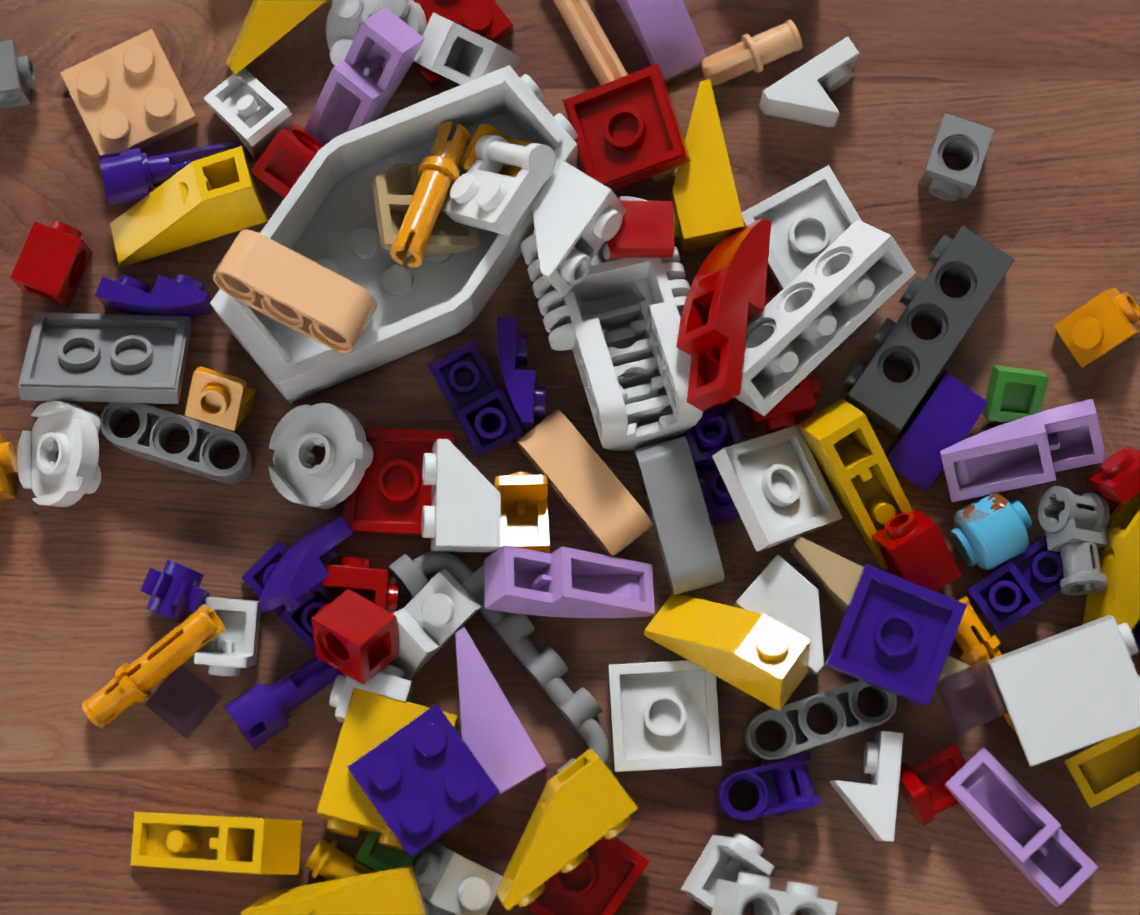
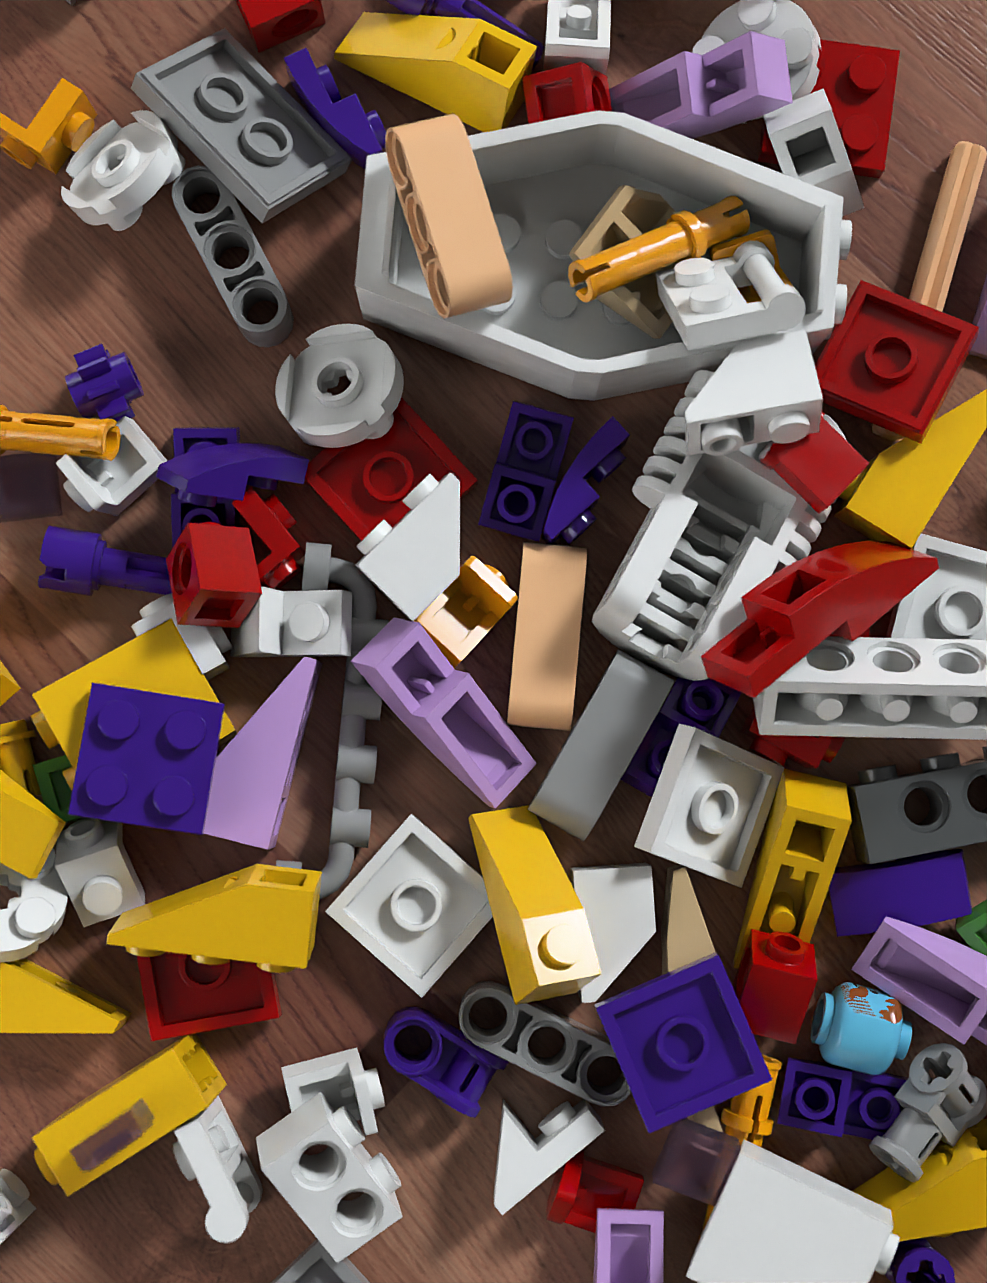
camera: 40 degrees right, 5 degrees up
light orange bracket [184,366,257,431] -> none

